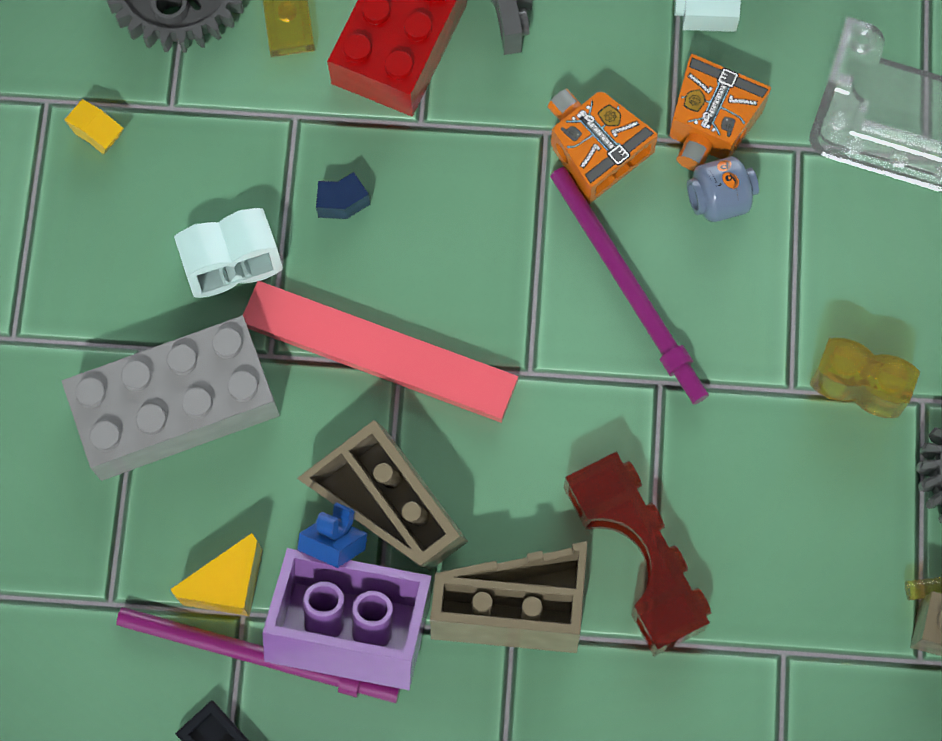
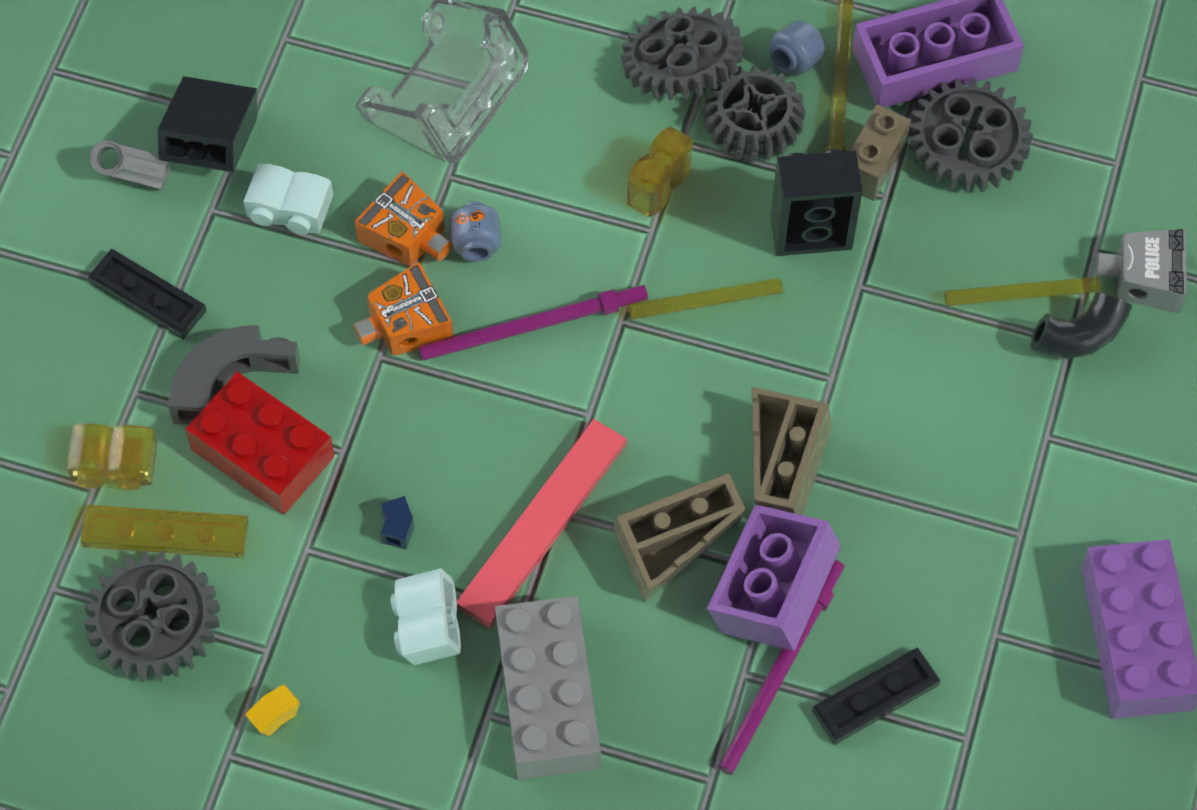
camera: 80 degrees left, 10 degrees down
yellow slope [170,533,263,616] -> none
blue tile [297,503,368,568] -> none
clear red arch [563,451,712,657] -> none
none -> clear yellow bar [627,278,783,320]
none -> black brick [770,149,863,256]

